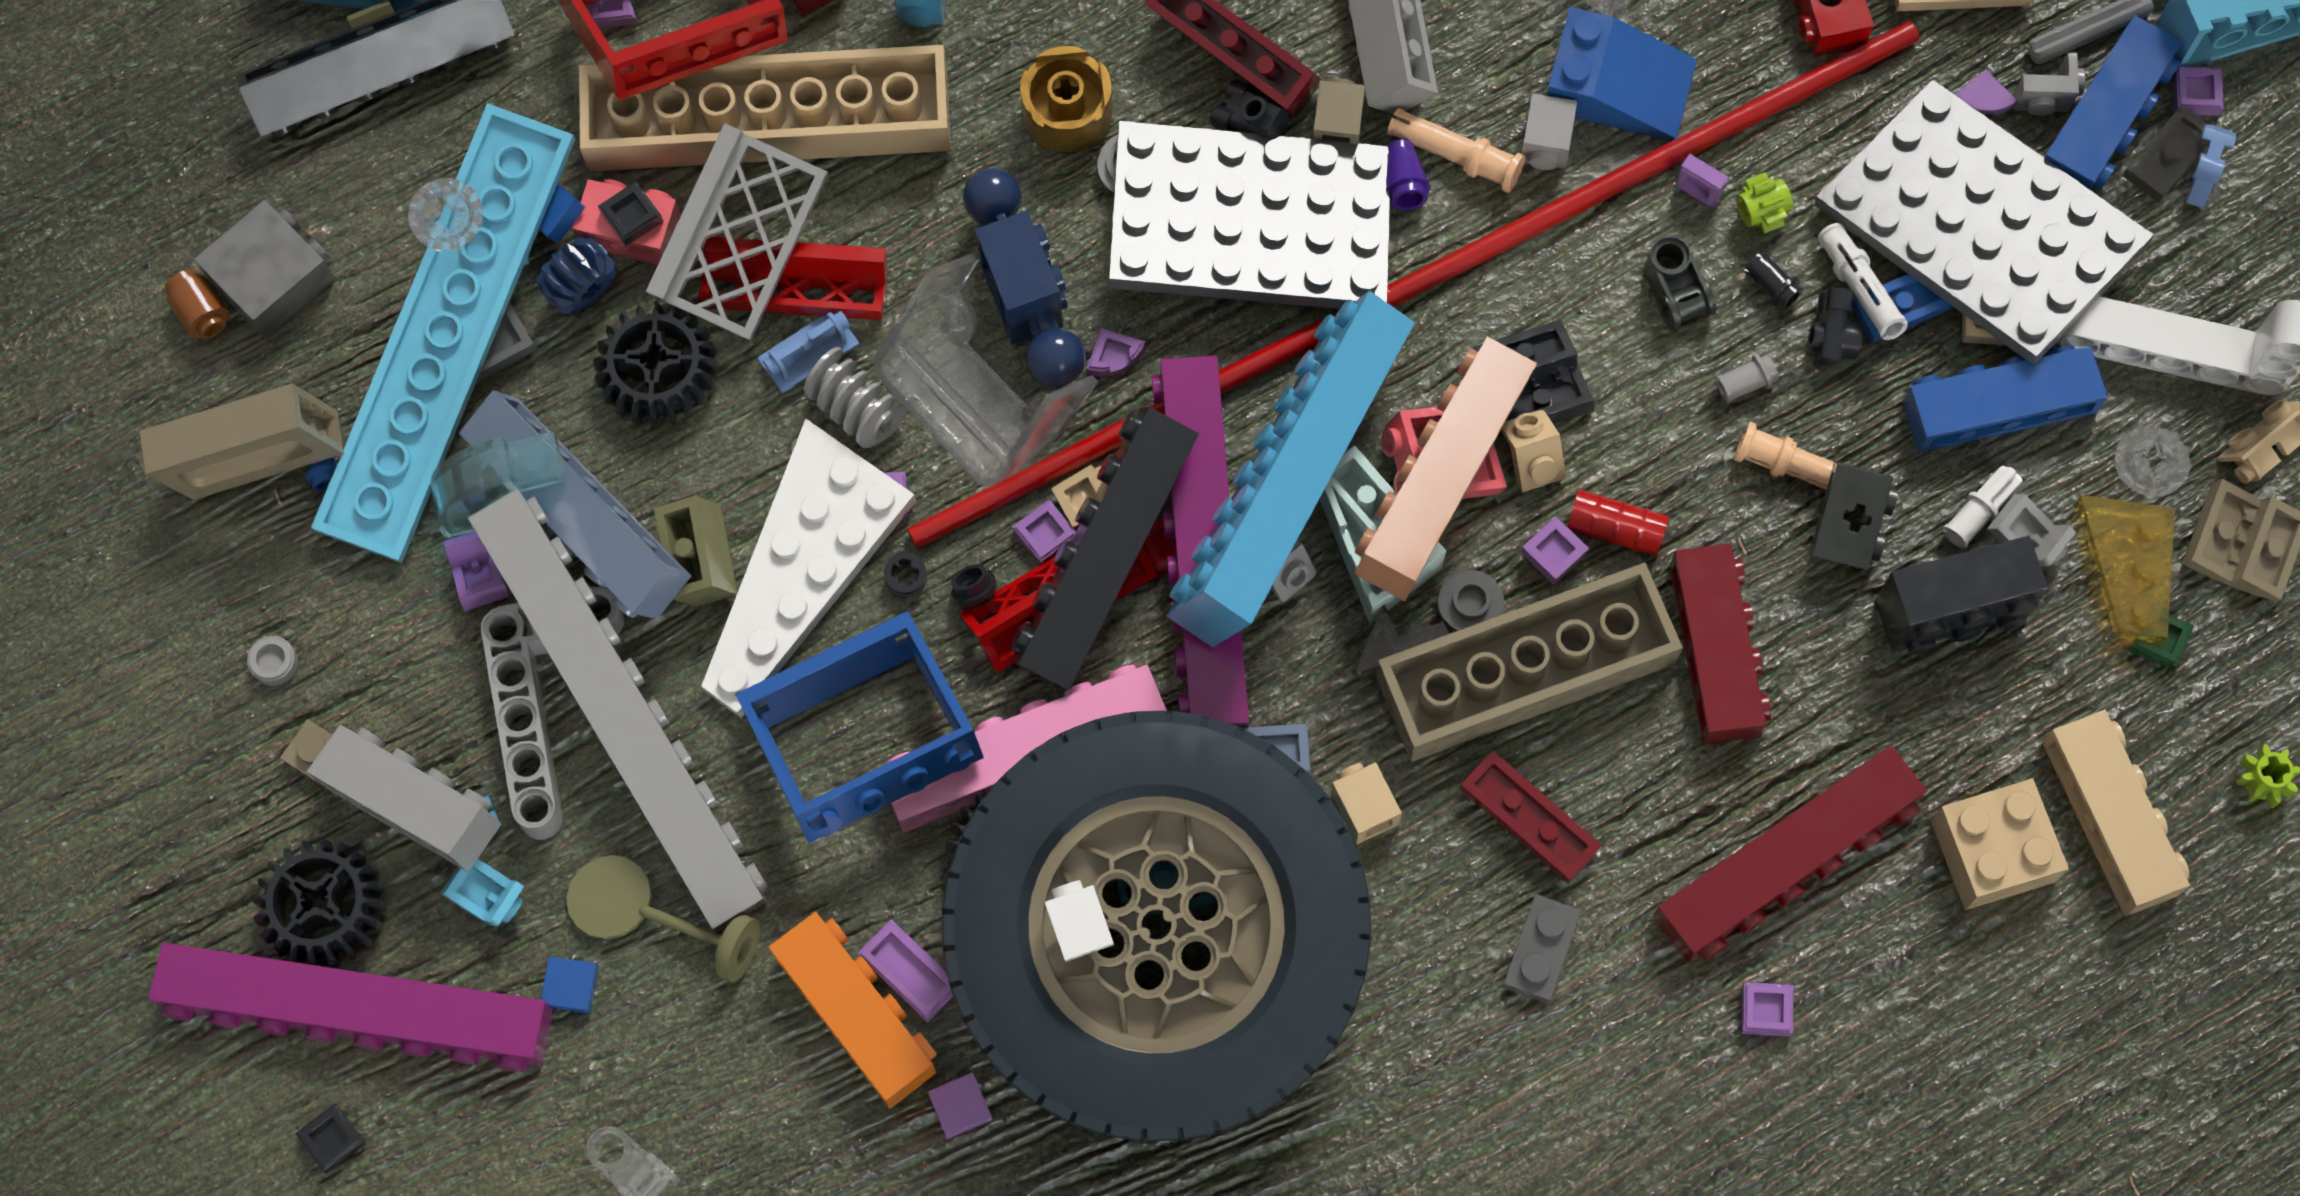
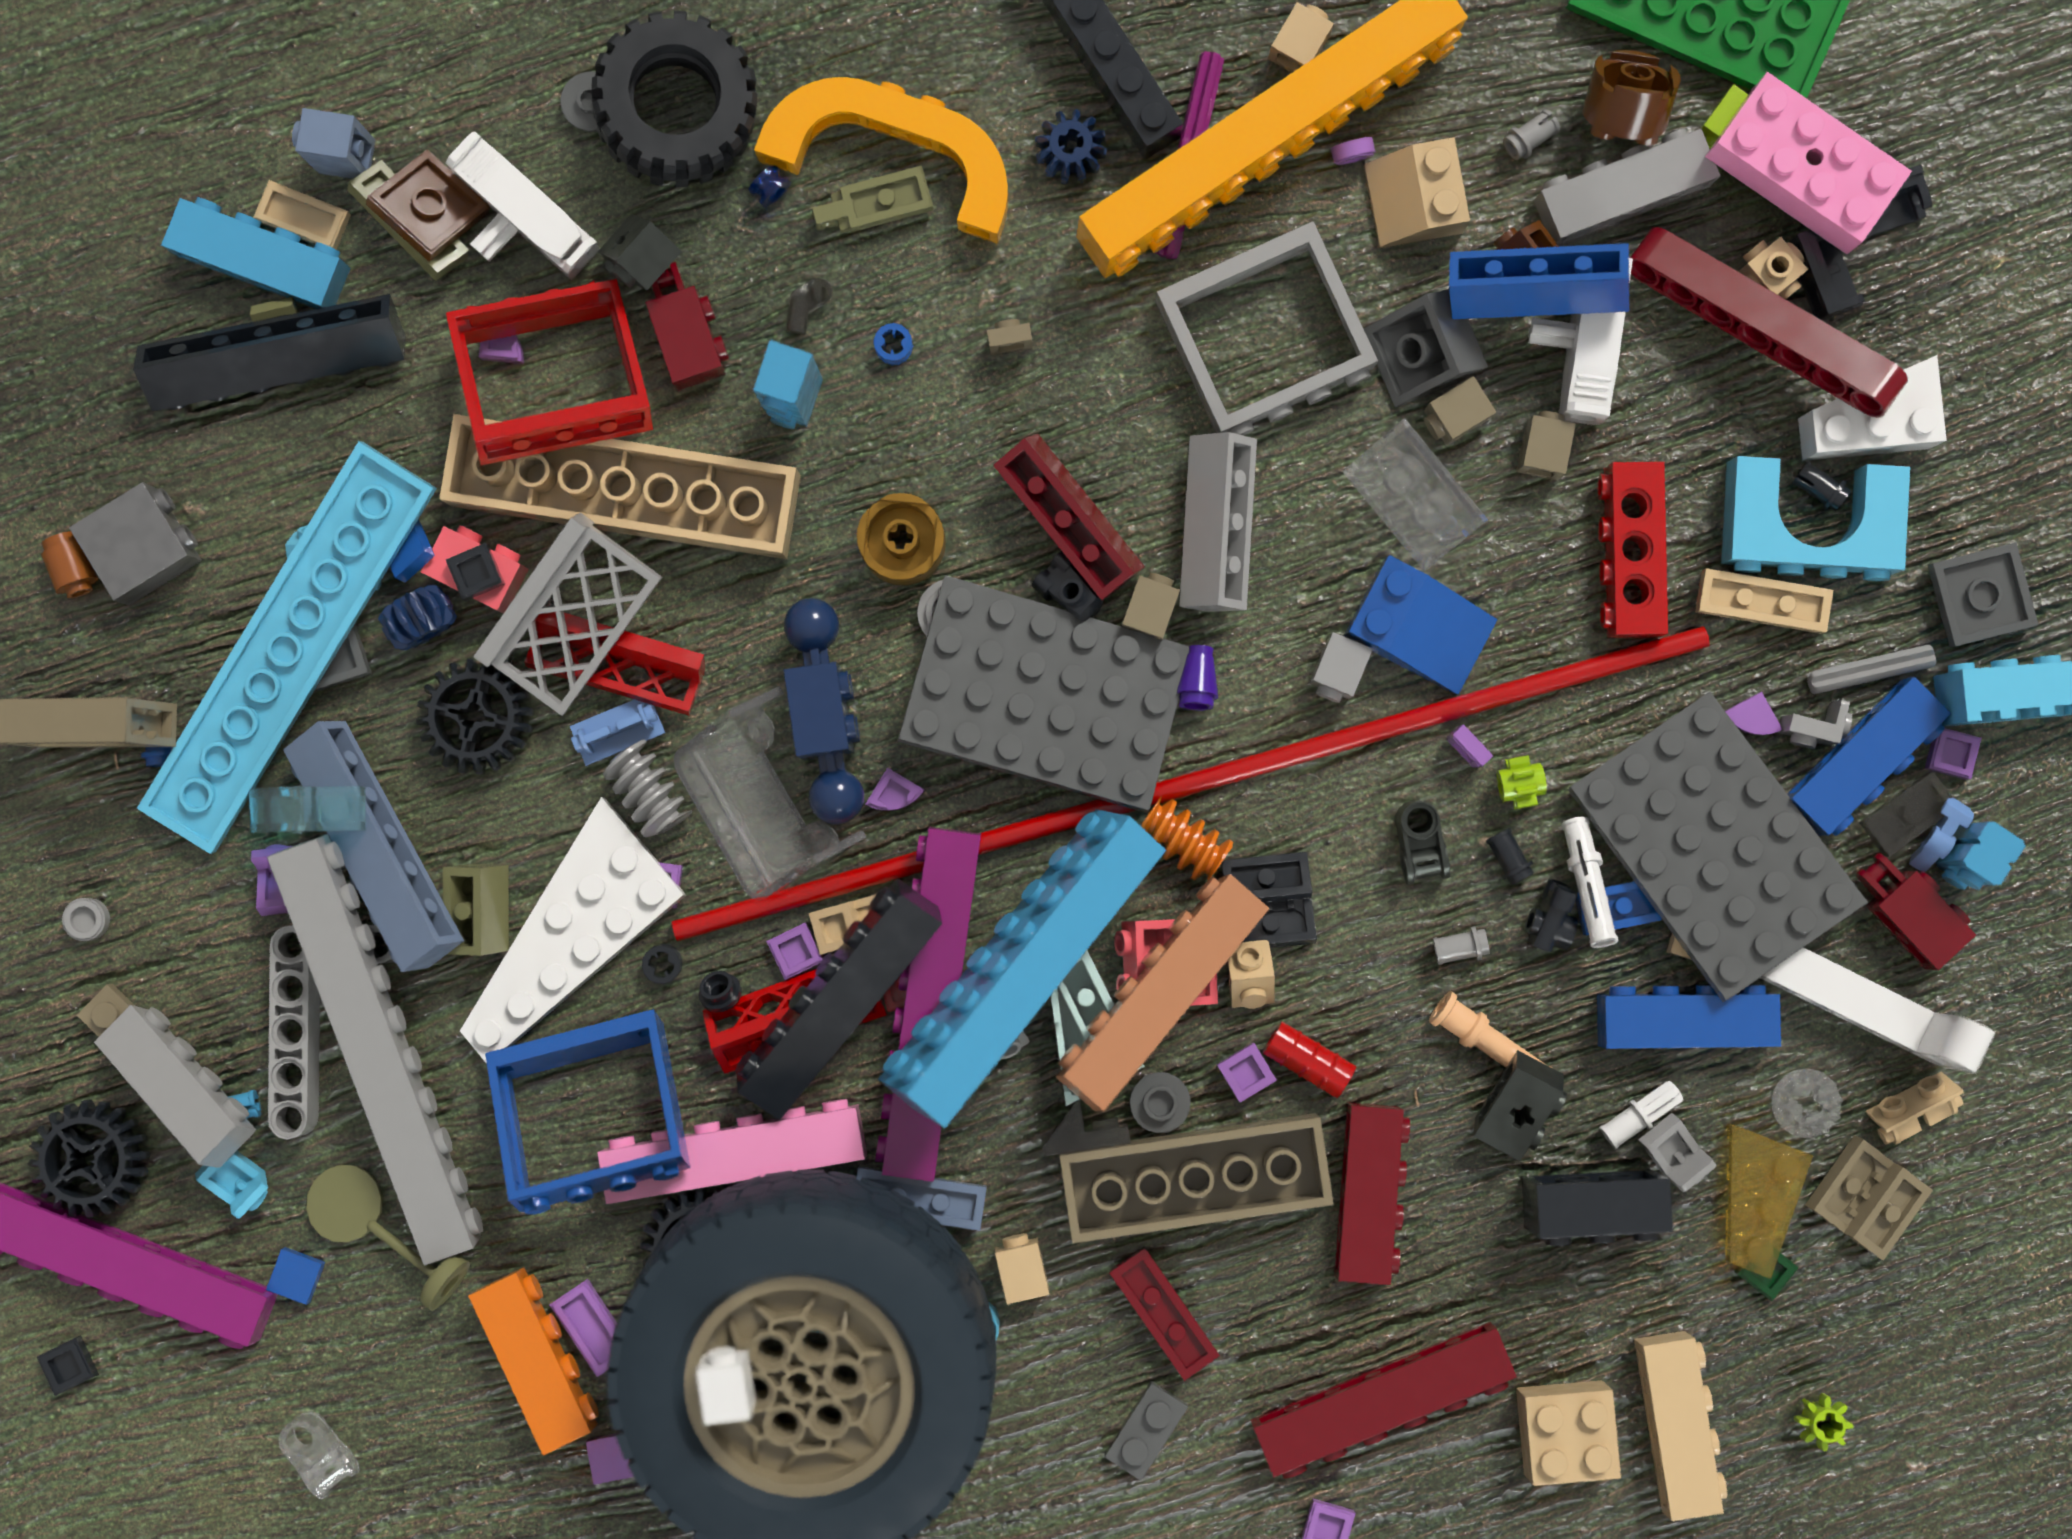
camera: 15 degrees right, 15 degrees up
clear gear [408,178,483,252] -> none
light nougat pin [1387,108,1526,193] -> none
none -> orange piece [1140,796,1234,881]
none -> dark red brick [1855,853,1976,970]
none -> dark azure brick [1935,821,2026,890]

